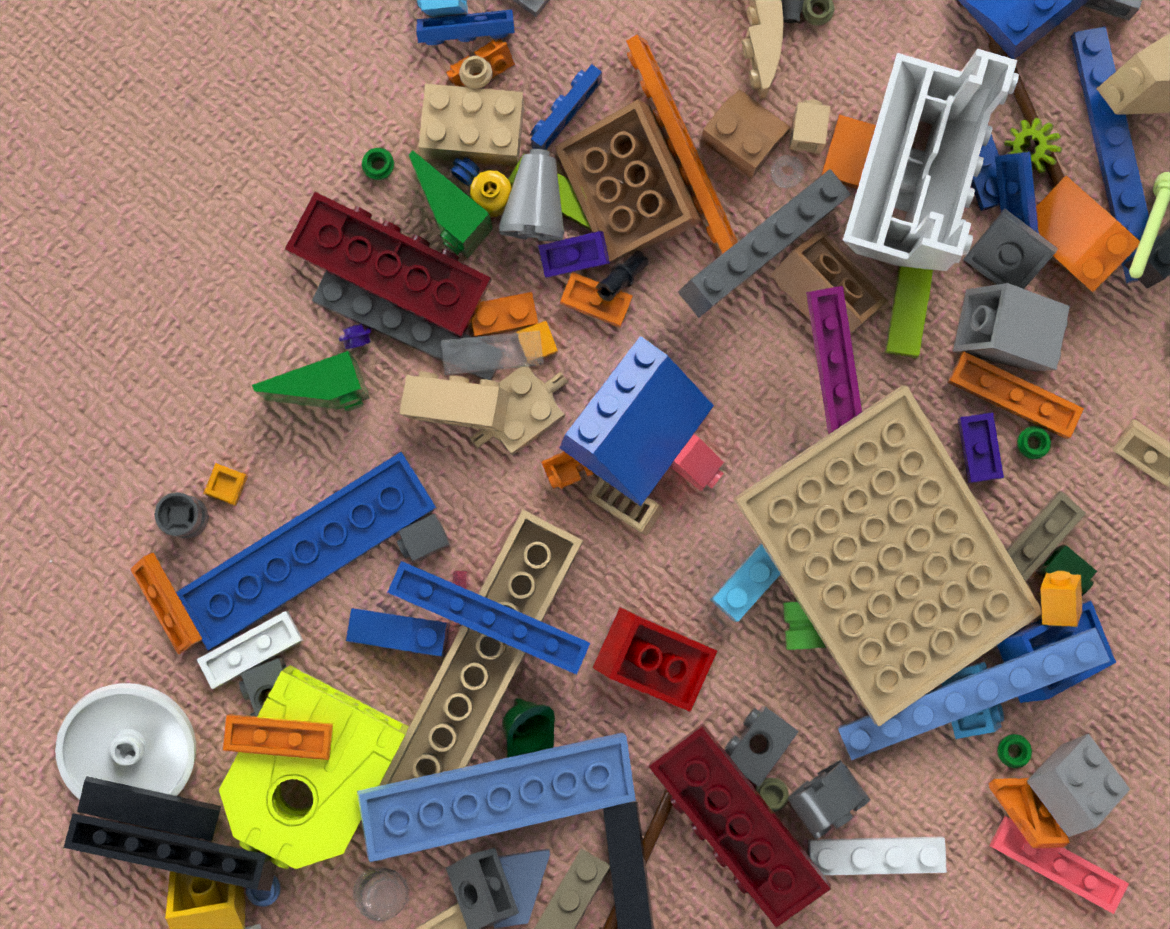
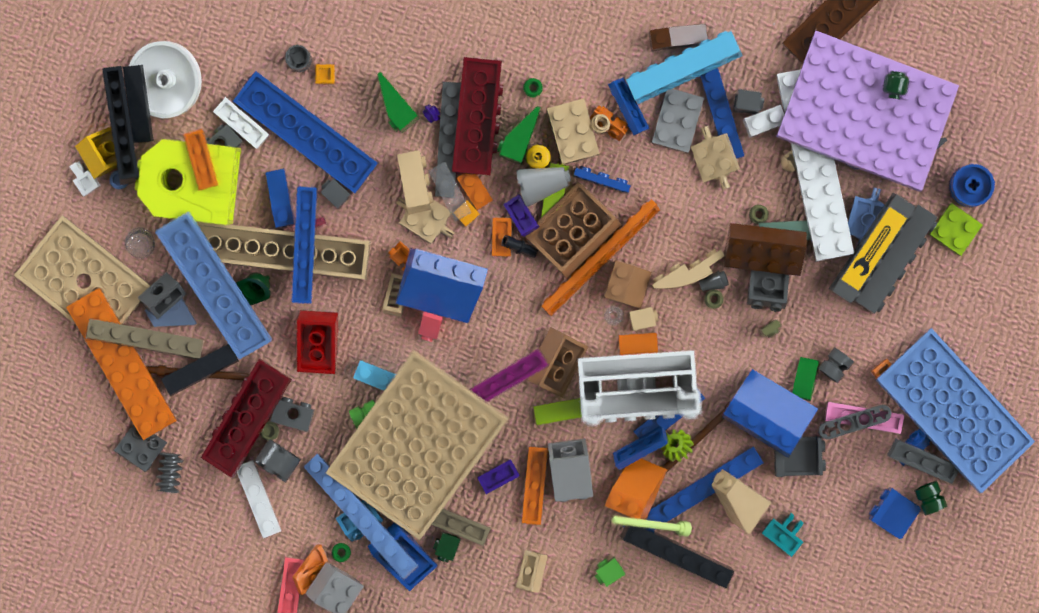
camera: 70 degrees right, 5 degrees up
orange tile [131,553,202,655] -> none
blue plate [450,157,480,187] -> none
dark grey brick [678,169,851,318] -> none
dark grey tile [963,208,1058,289] -> none
green plate [1017,426,1051,459] -> none
light orange brick [1040,571,1082,627] -> none

